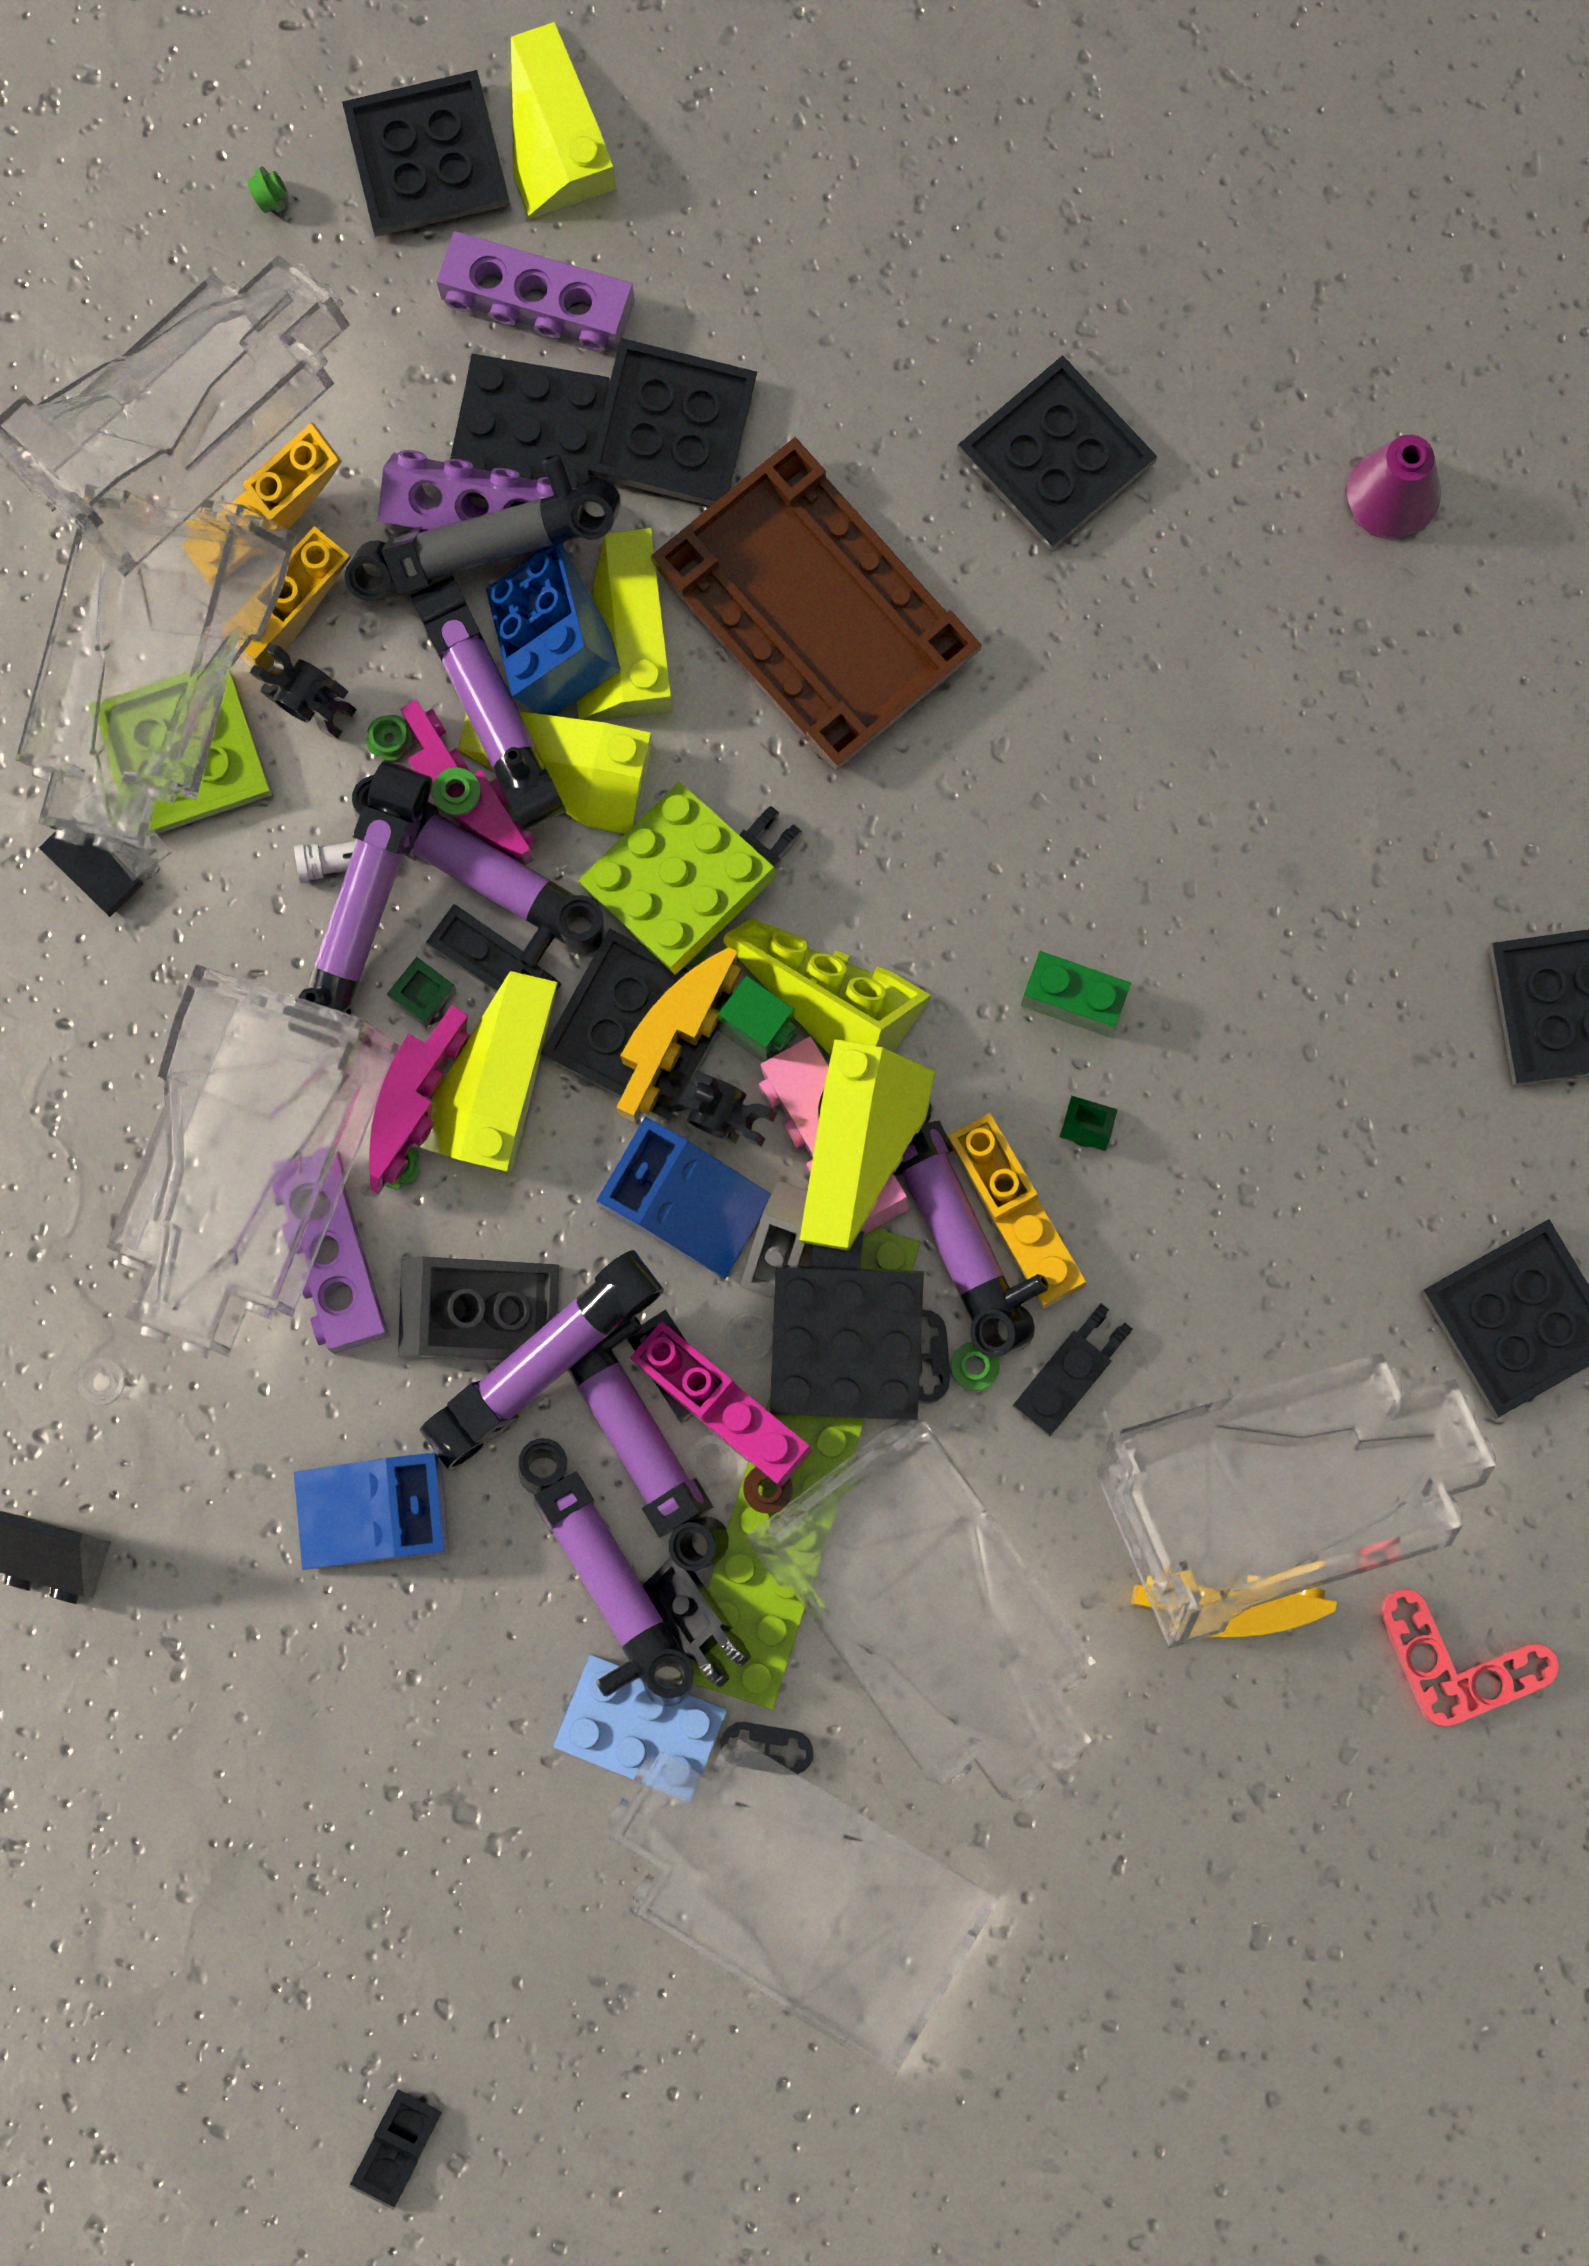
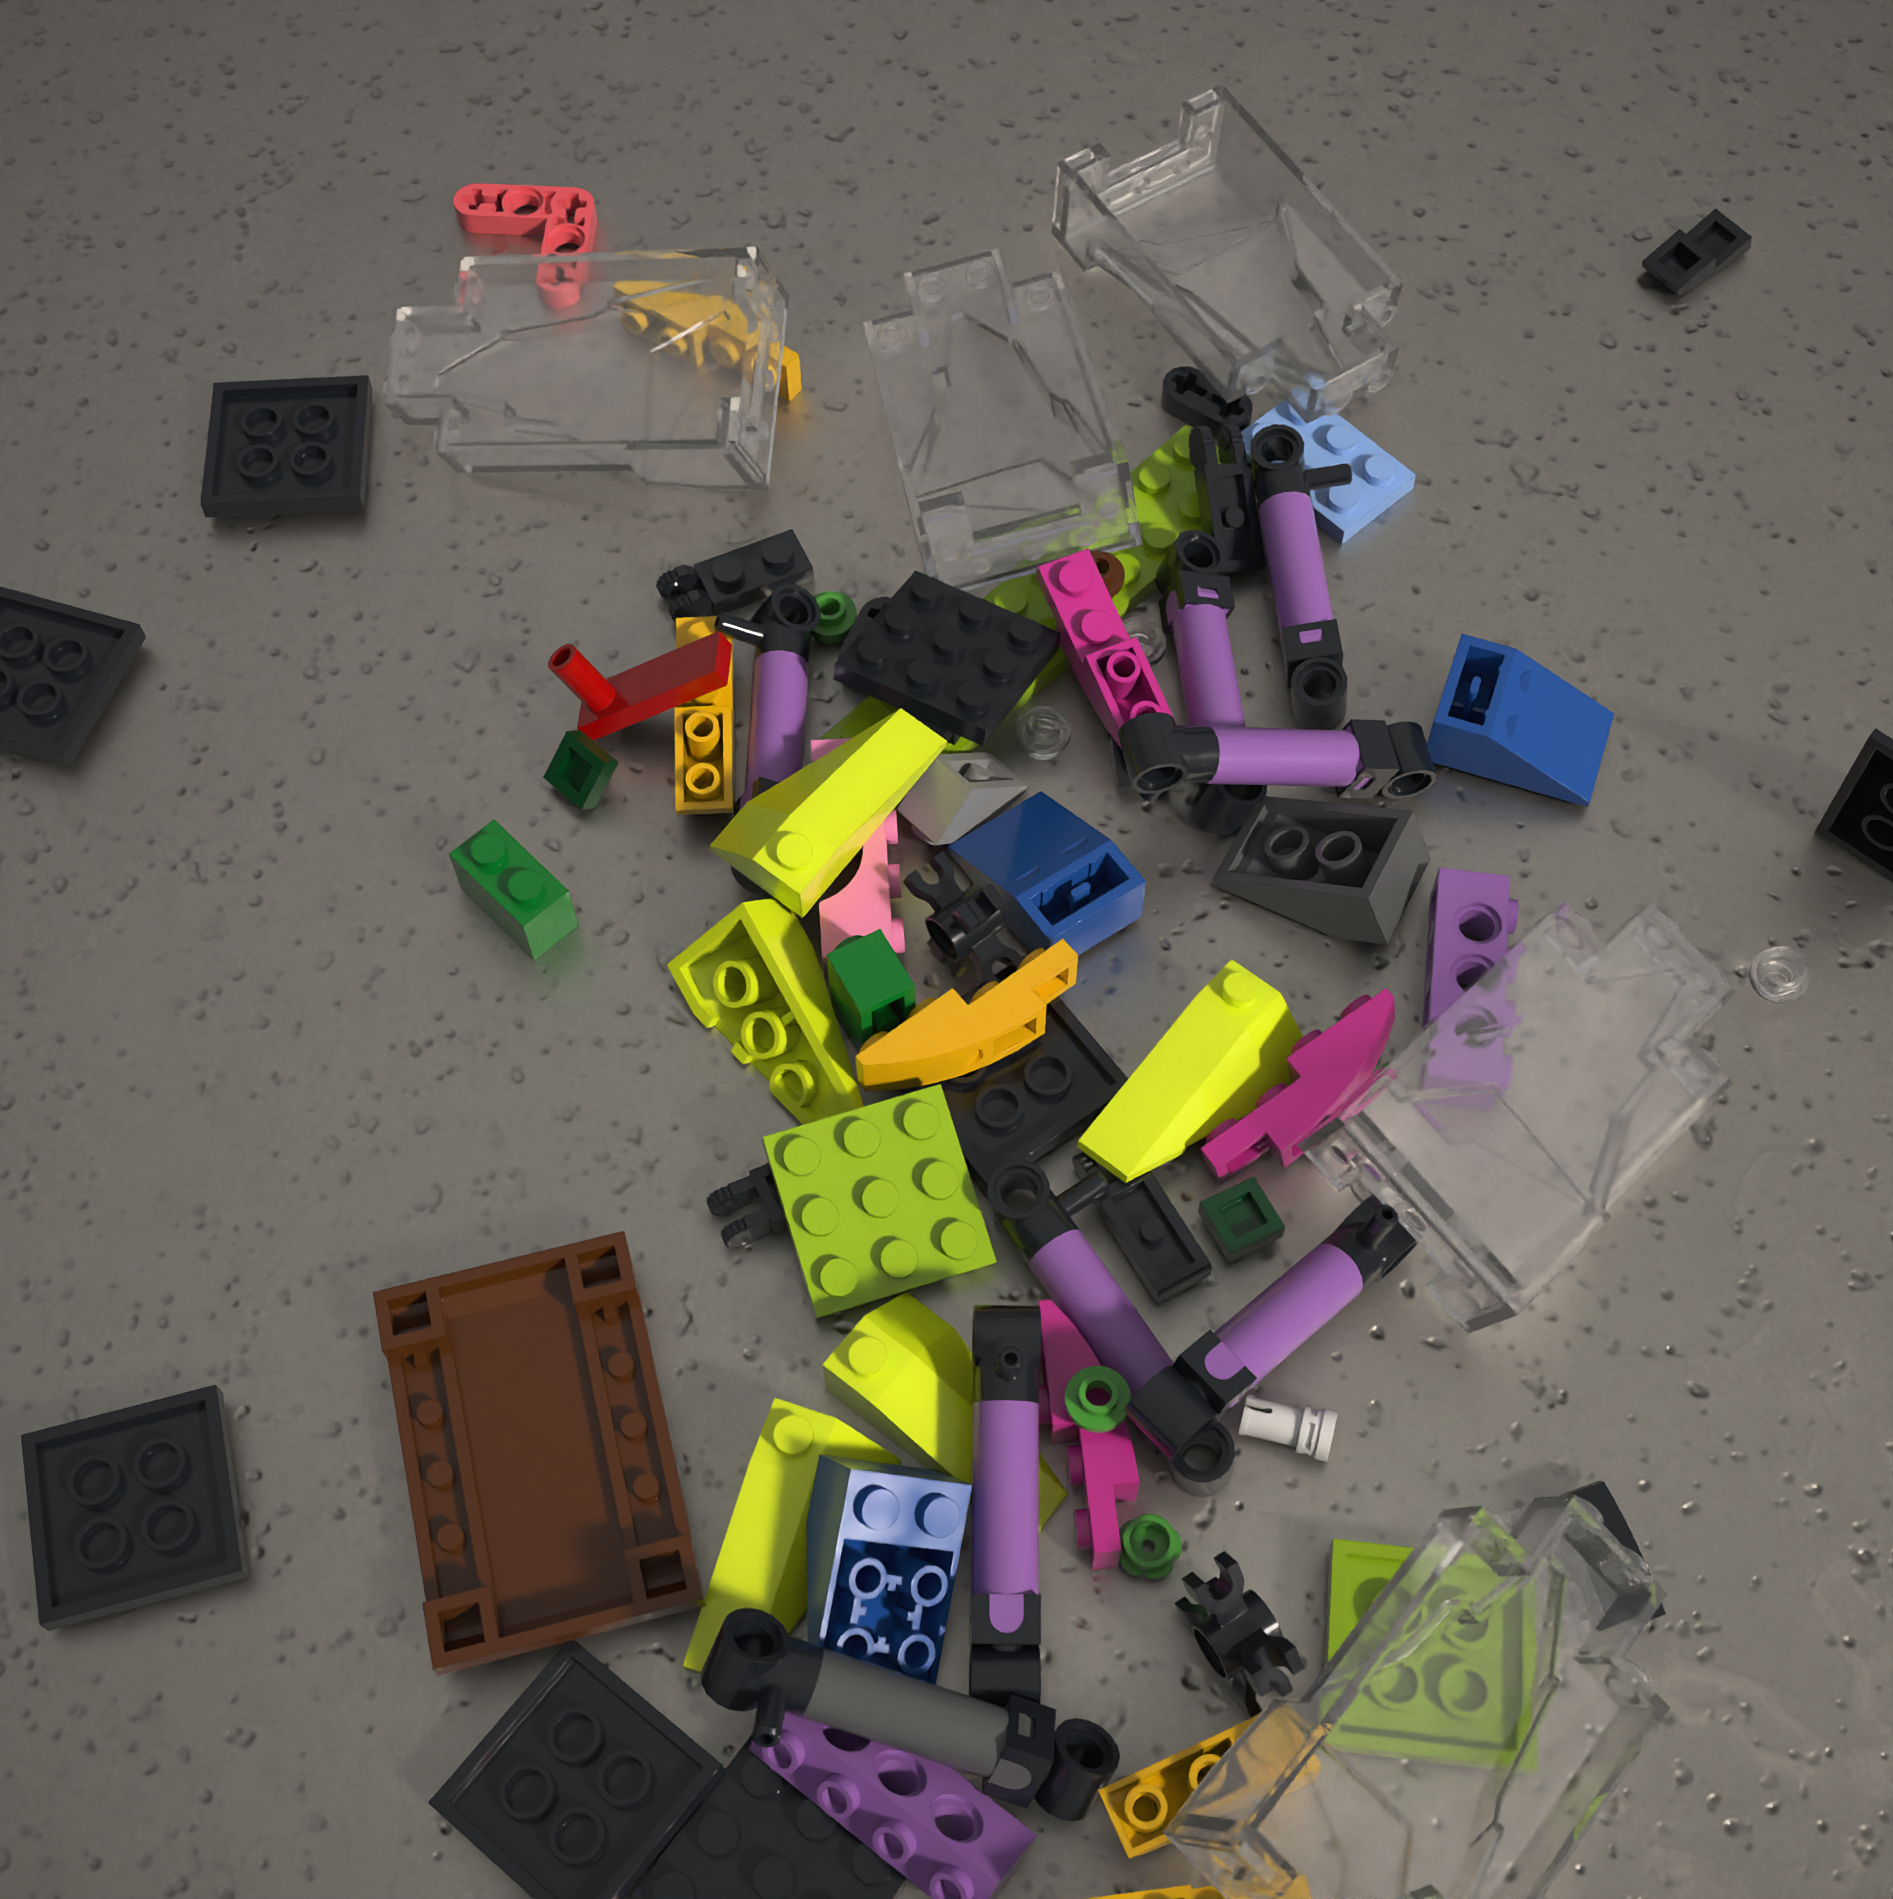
camera: 155 degrees left, 20 degrees down
none -> red piece [548,631,732,741]

